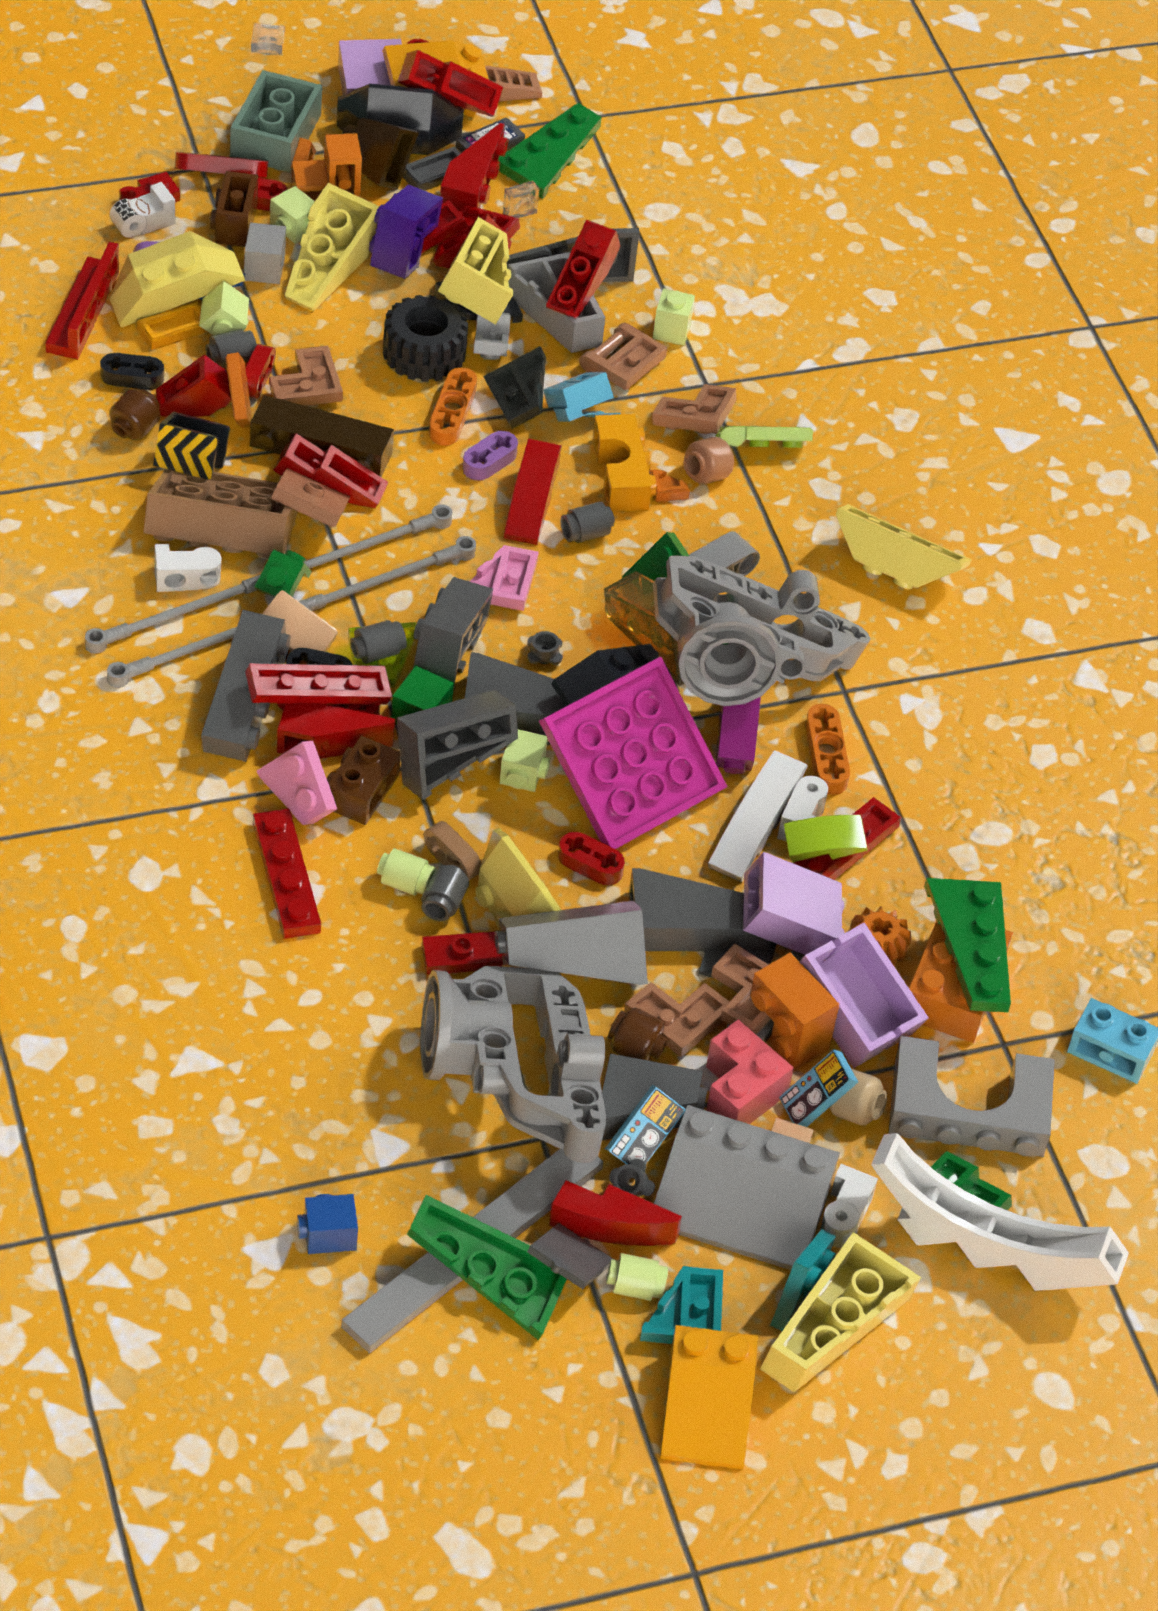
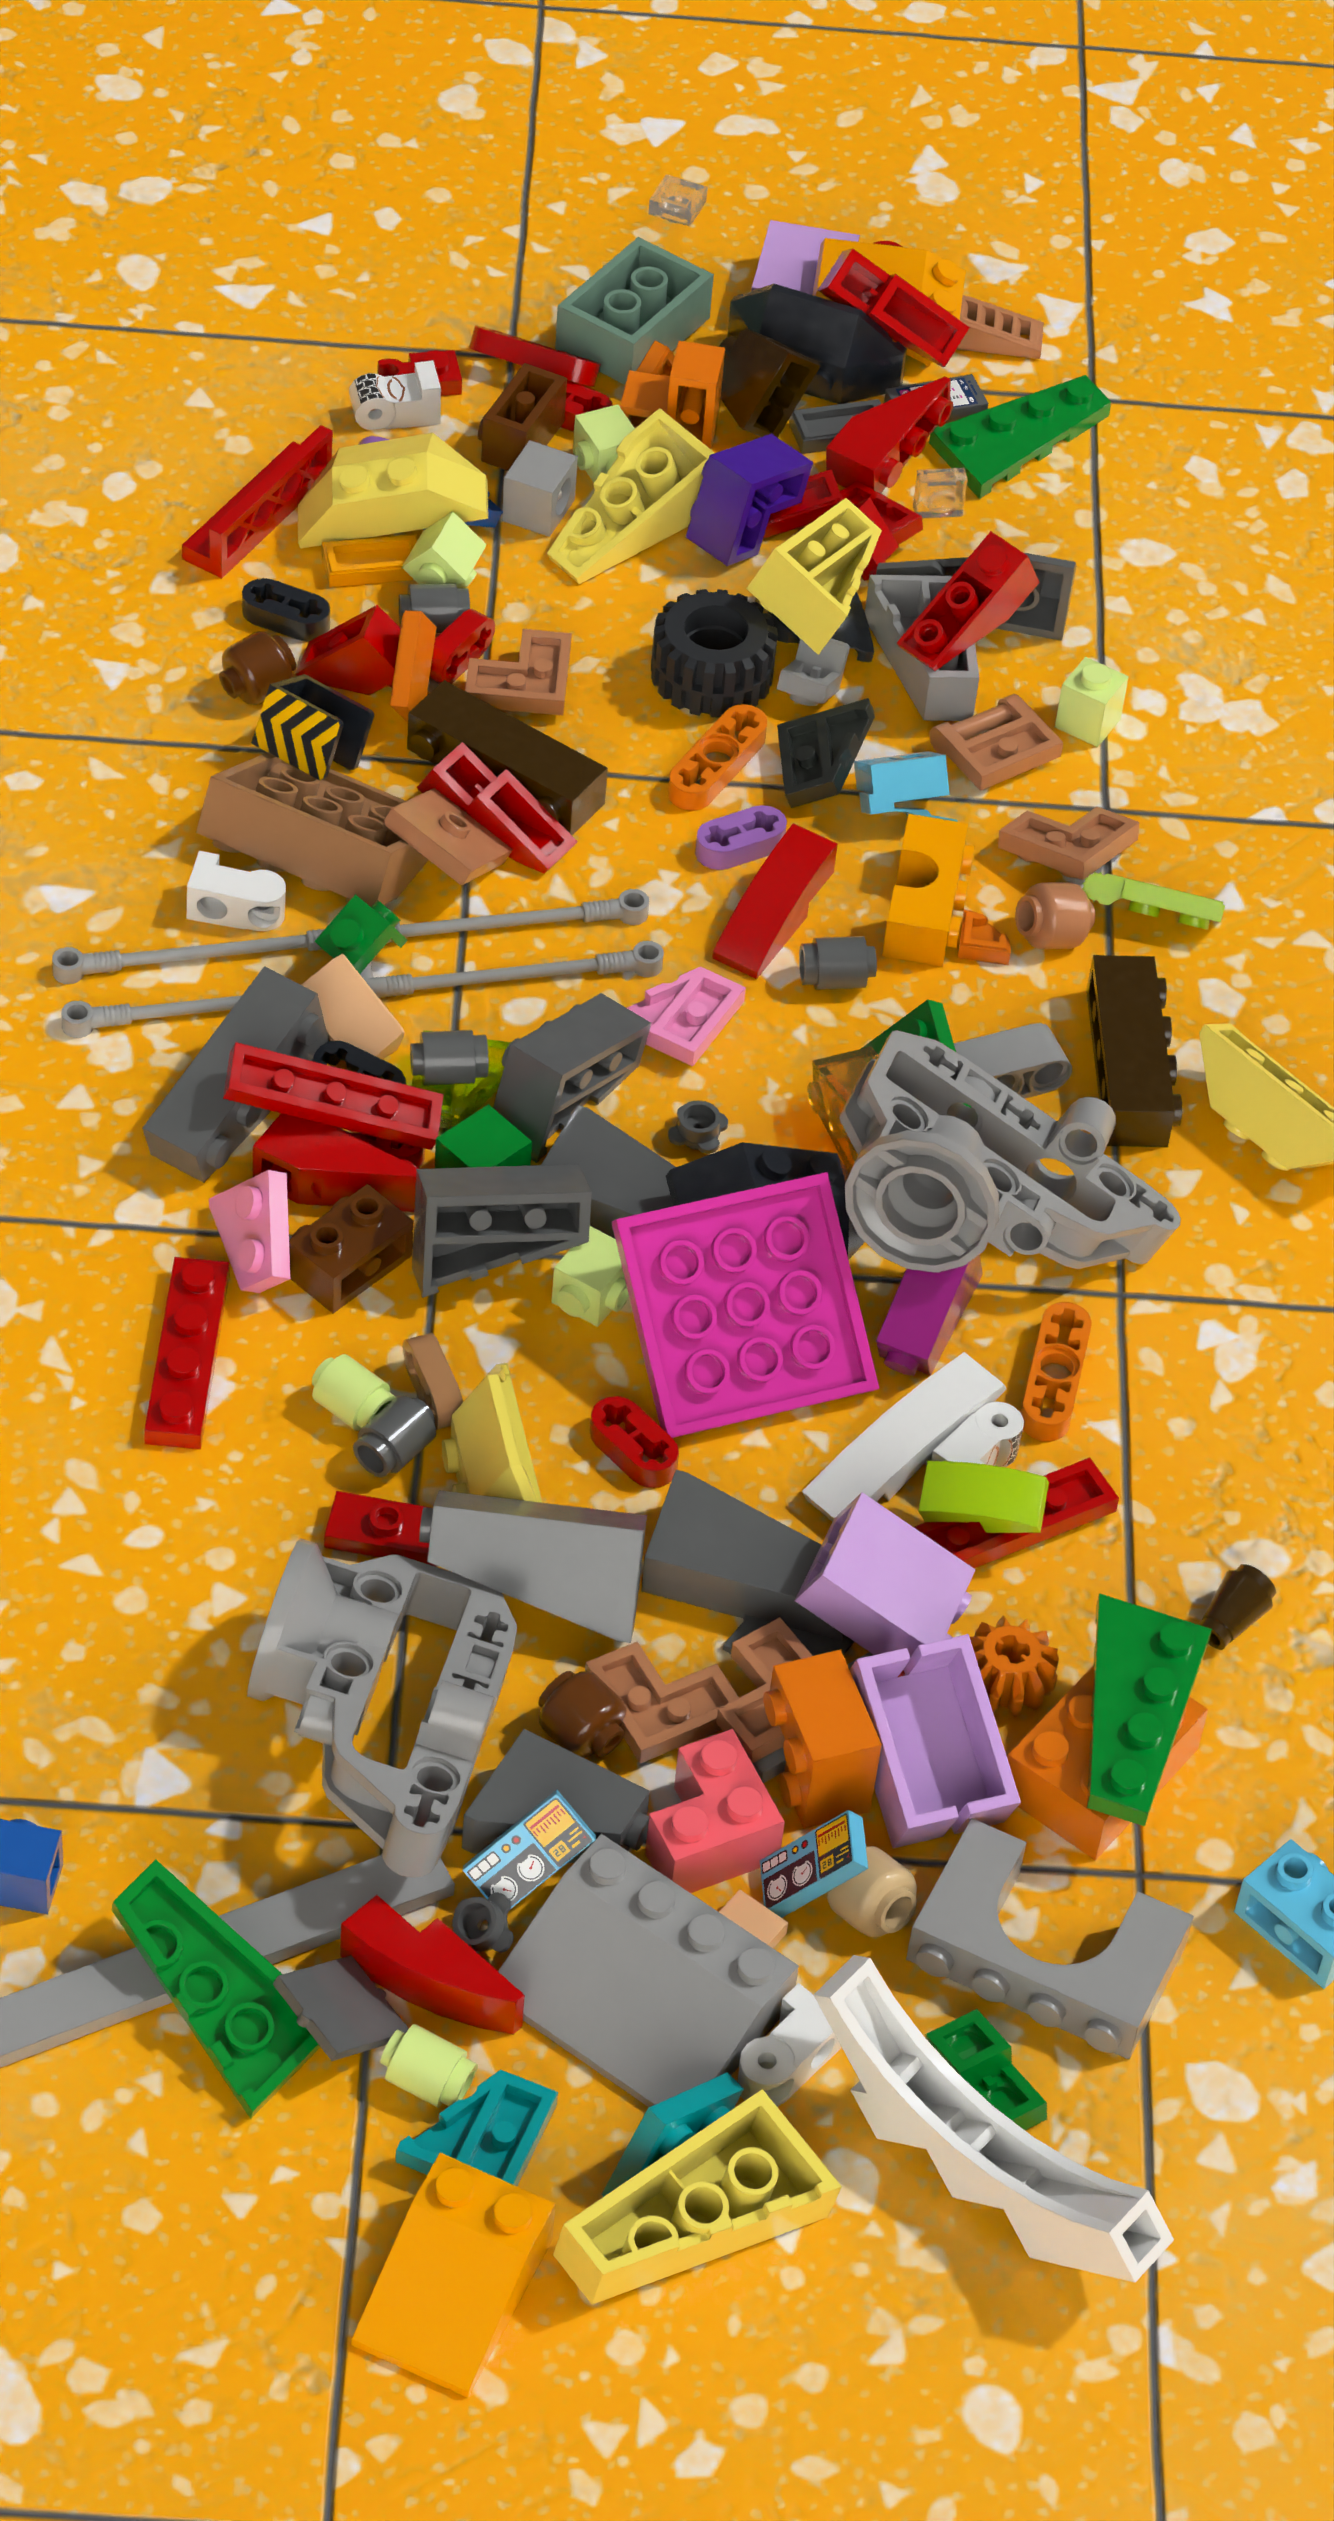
camera: 20 degrees right, 0 degrees up
none -> dark brown brick [1086,955,1182,1147]
none -> dark brown cone [1199,1564,1276,1650]

